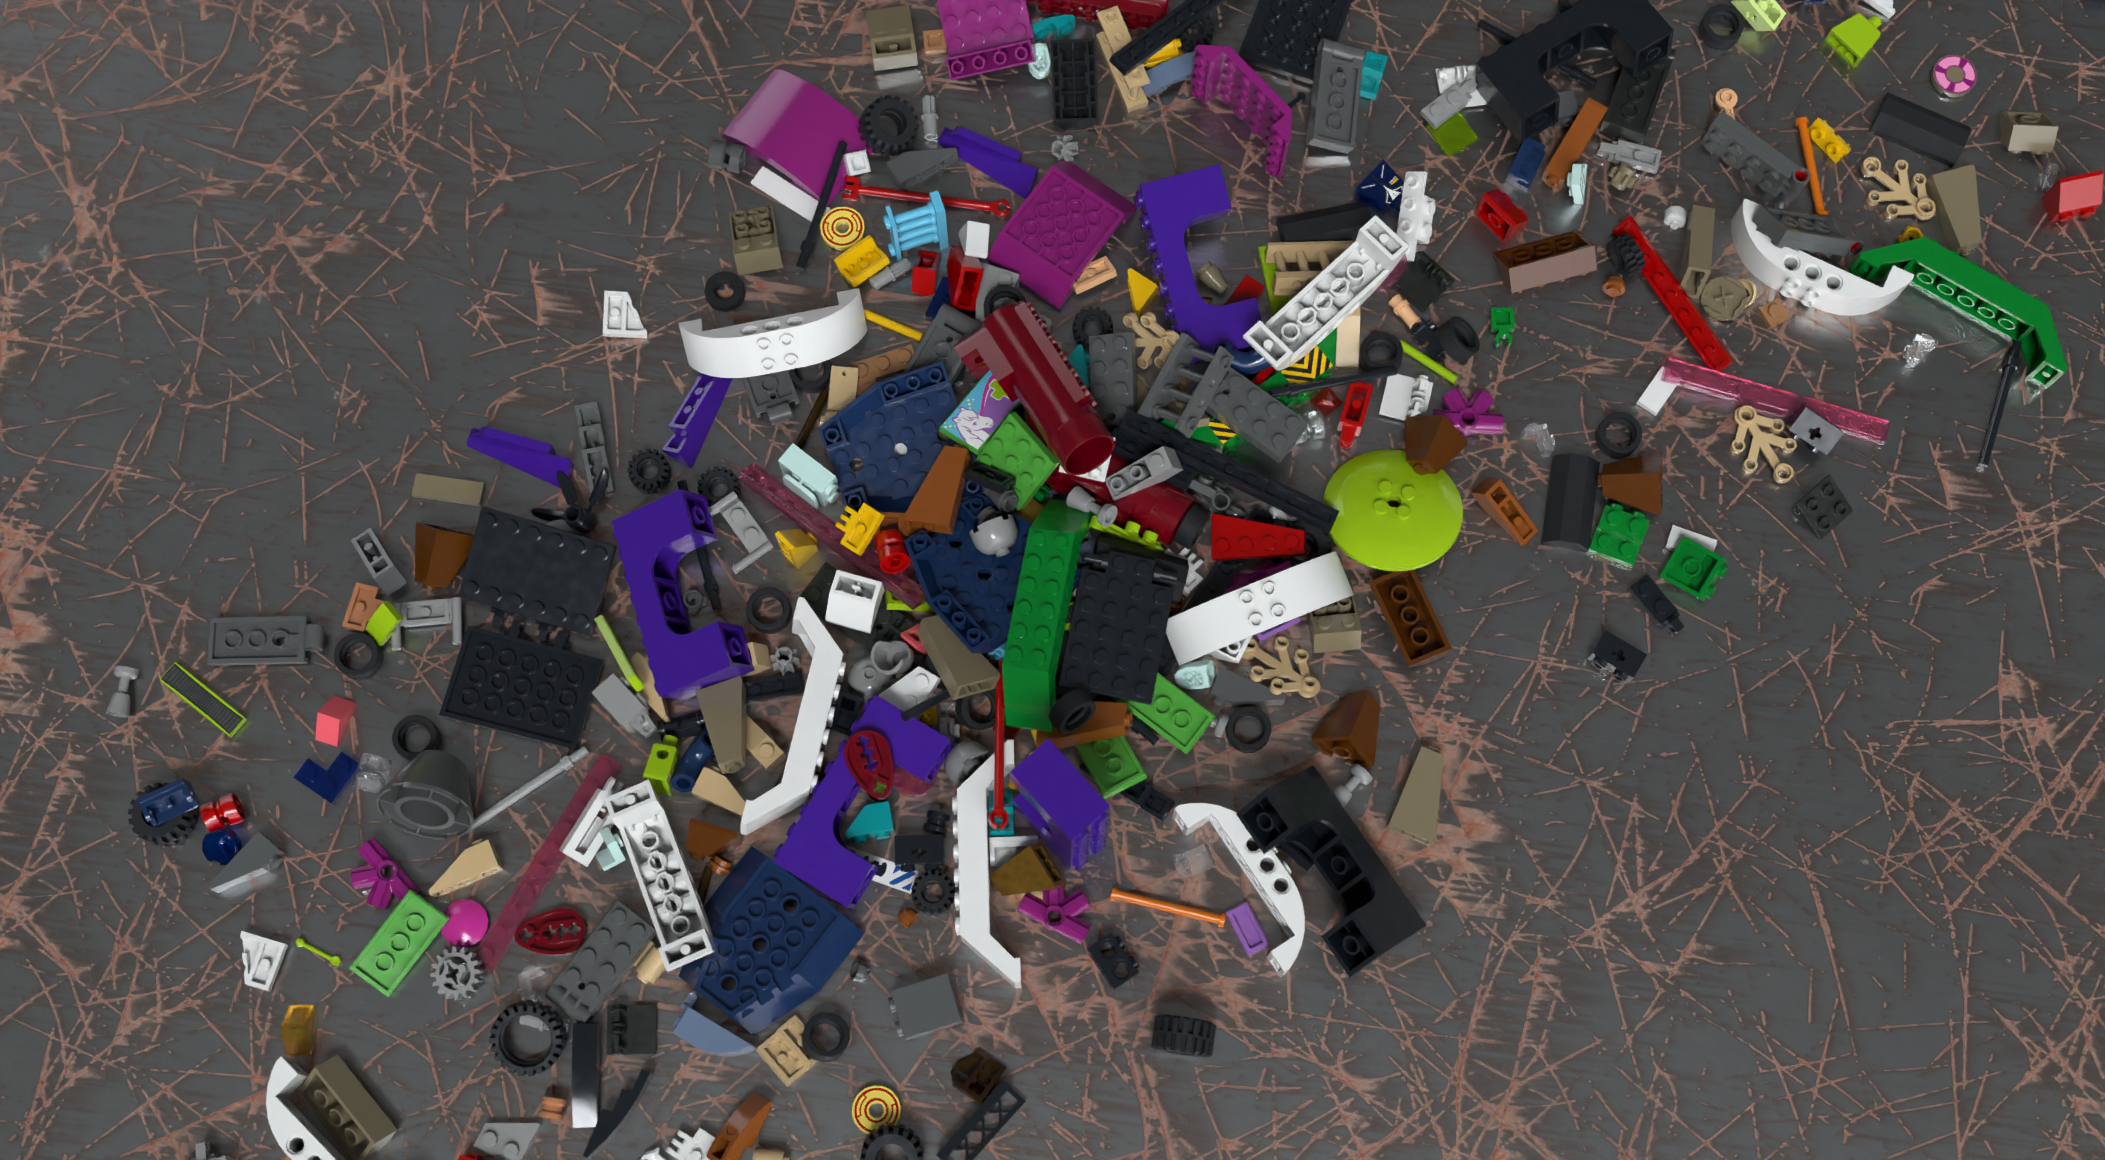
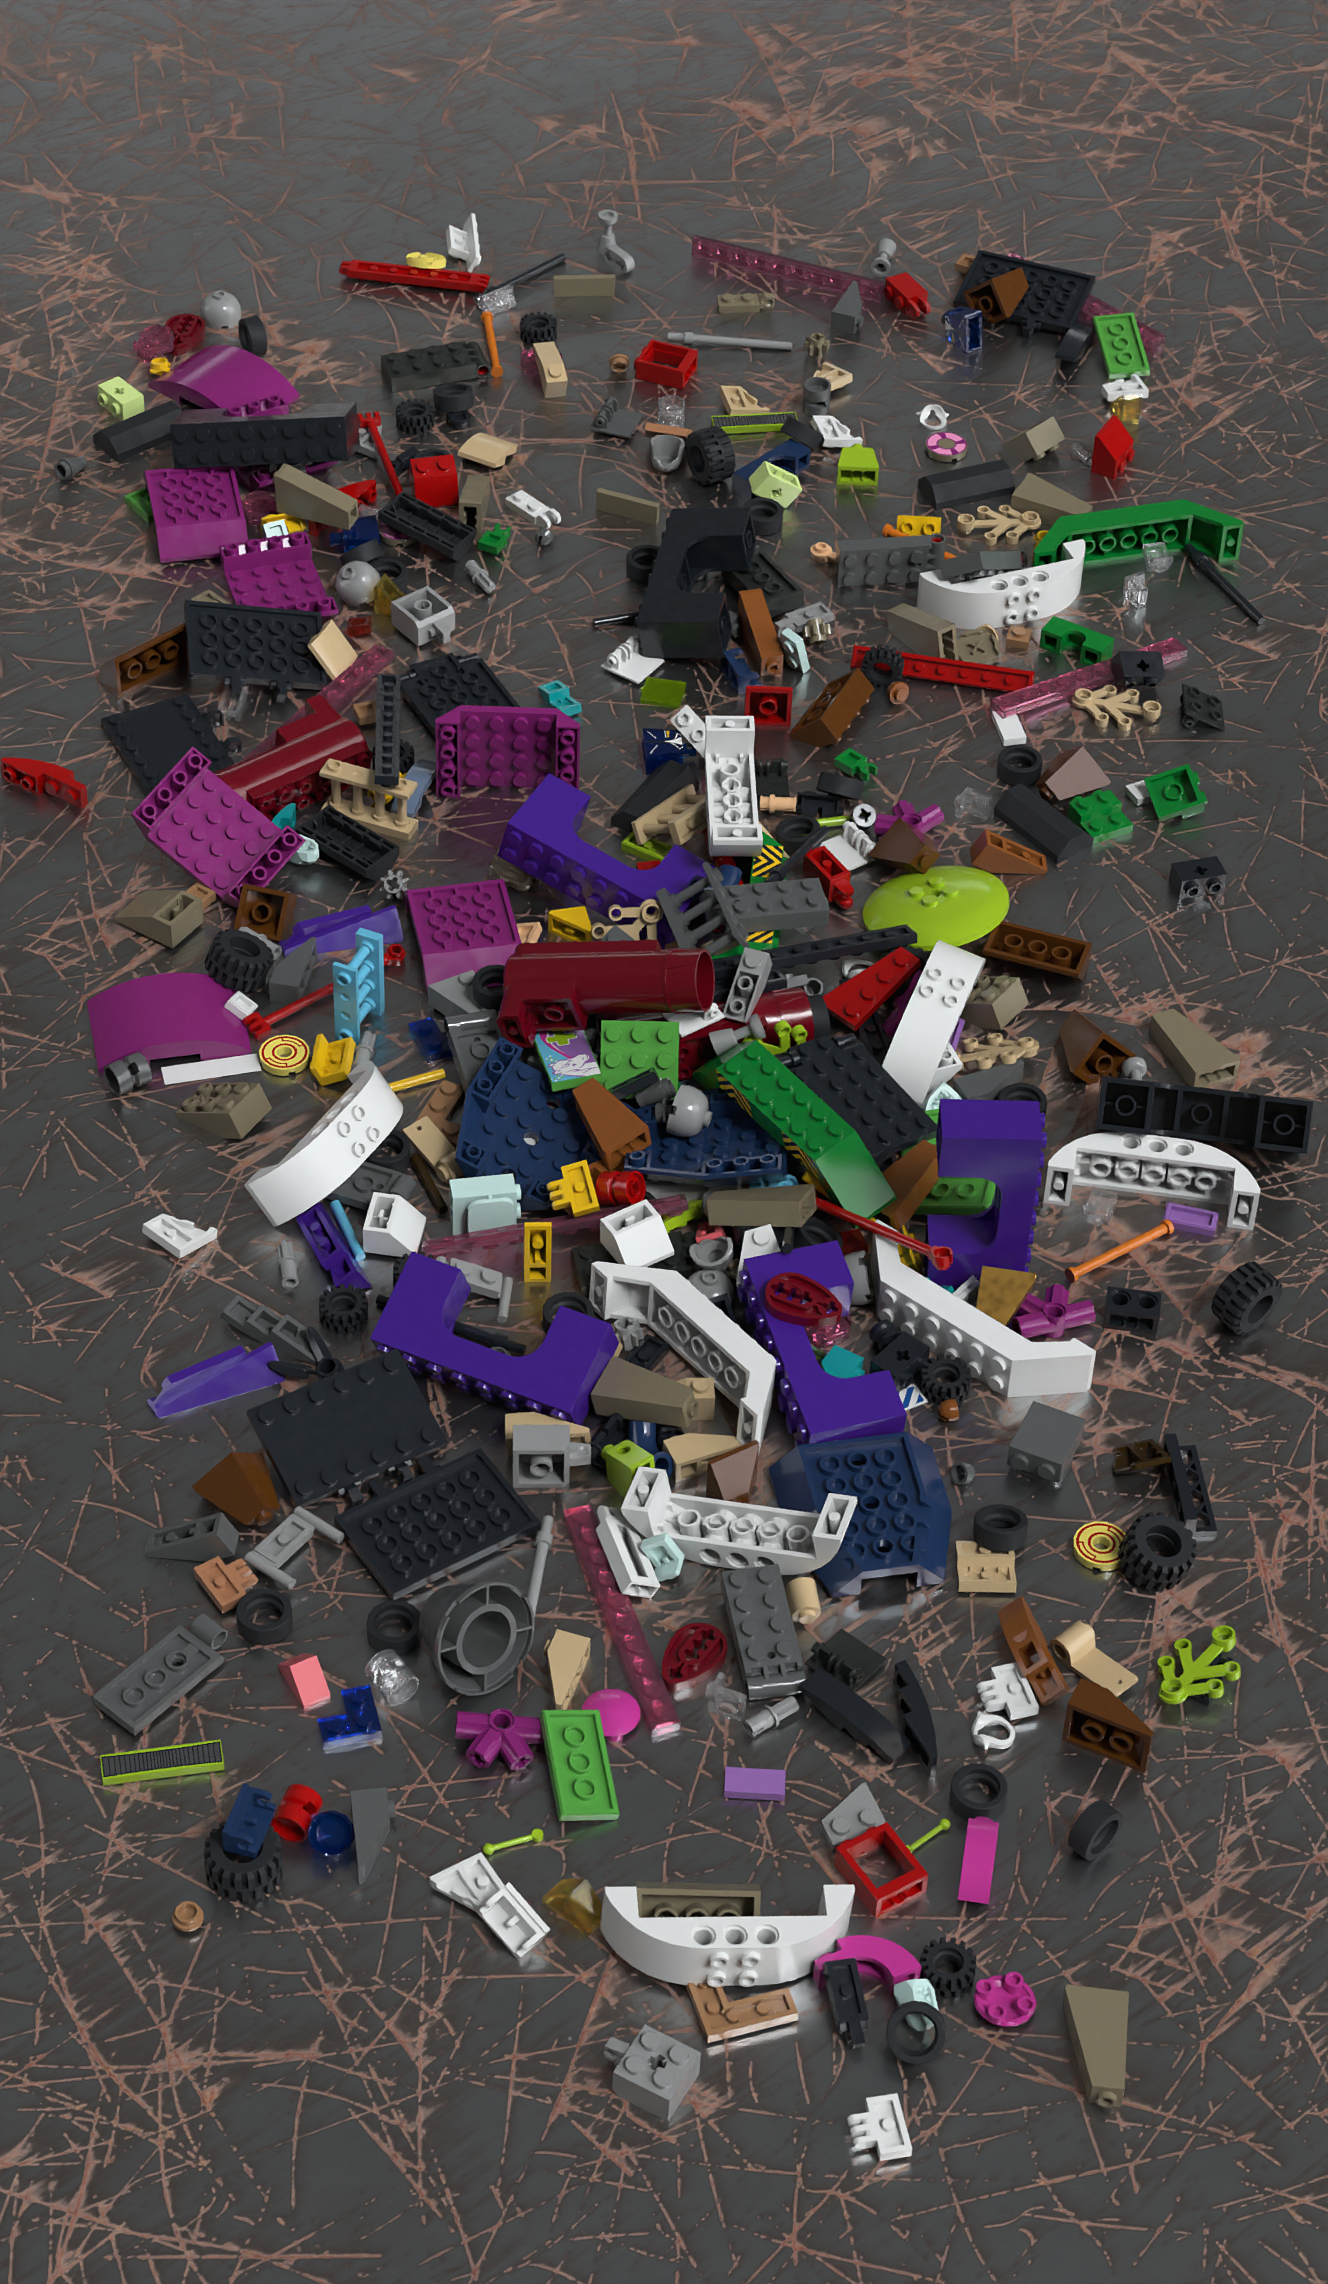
camera: 50 degrees left, 30 degrees down
light grey piece [106,666,139,717] -> none
lime slope [365,601,404,647] -> none
dark tan tile [411,473,486,507] -> none
light grey gear [430,946,485,1000] -> none
black tyre [489,1000,566,1076] -> none
nougat wheel [538,1096,566,1120] -> none
lime tile [594,615,644,692] -> none
sand blue piece [673,992,757,1057] -> none
black tyre [704,271,745,312] -> none
dark orange plate [709,854,732,876] -> none
black bar [796,142,847,270] -> none
red slope [911,250,941,296] -> none
red slope [946,245,984,311] -> none
white slope [958,221,990,259] -> none
black tyre [1049,689,1096,734] -> none
dark grey hinge [1306,38,1365,154] -> none
light grey hinge [1420,78,1478,129] -> none
black hinge [1628,574,1685,635] -> none
white piece [1663,206,1687,229] -> none
none -> medium nougat plate [172,1901,204,1932]
none -> reddish brown slope [233,883,298,941]
none -> light grey axle [277,1240,299,1289]
none -> medium azure bar [330,1200,366,1262]
none -> white slope [363,1192,426,1257]
none -> white hinge [477,1882,550,1960]
none -> medium lavender tile [724,1767,786,1801]
none -> wheel [849,804,876,831]
none -> white piece [916,404,949,431]
none -> green arch [1039,616,1114,670]
none -> clear bracket [1142,542,1174,573]

